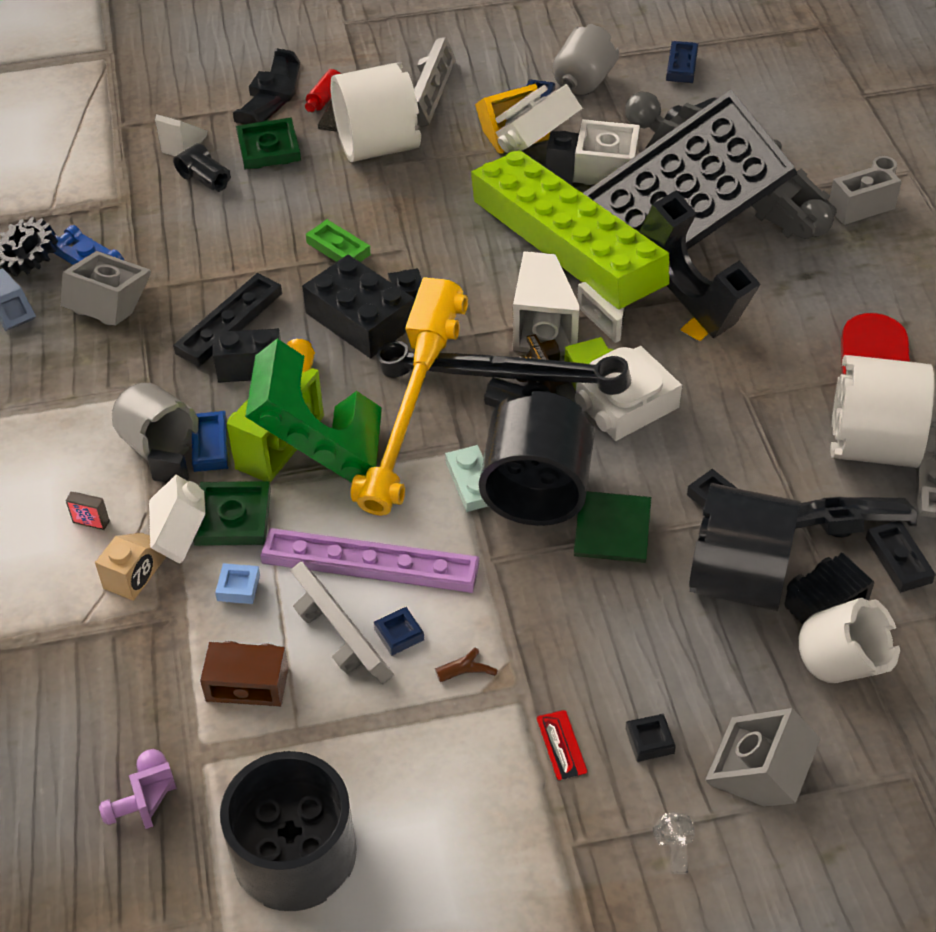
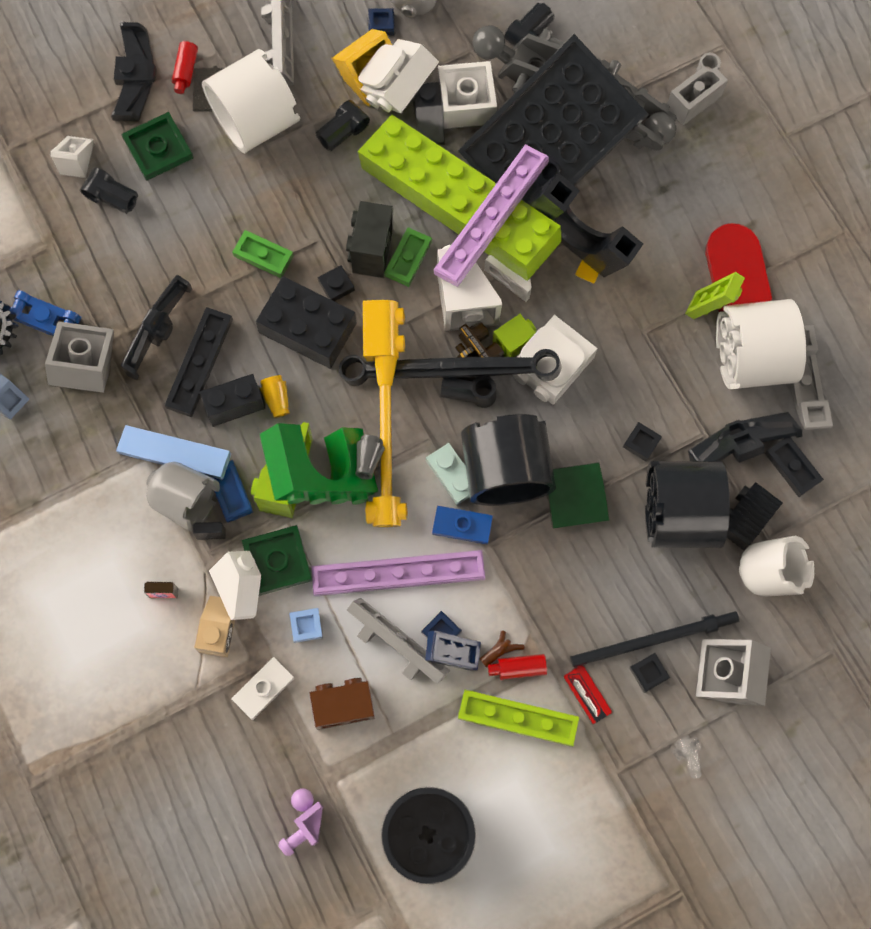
camera: 20 degrees left, 25 degrees up
none -> light blue tile [116,425,232,480]
none -> black plate [121,275,192,380]
none -> white plate [231,657,295,720]
none -> black piece [316,100,370,151]
none -> pearl dark grey brick [346,201,393,278]
none -> dark grey cone [356,435,385,480]
none -> bright green plate [384,227,432,287]
none -> plate [425,631,481,671]
none -> blue plate [432,505,493,545]
none -> lavender tile [434,144,549,287]
none -> lime plate [458,689,579,747]
none -> red cylinder [488,654,547,680]
none -> black bar [570,611,739,668]
none -> lime plate [685,272,745,319]

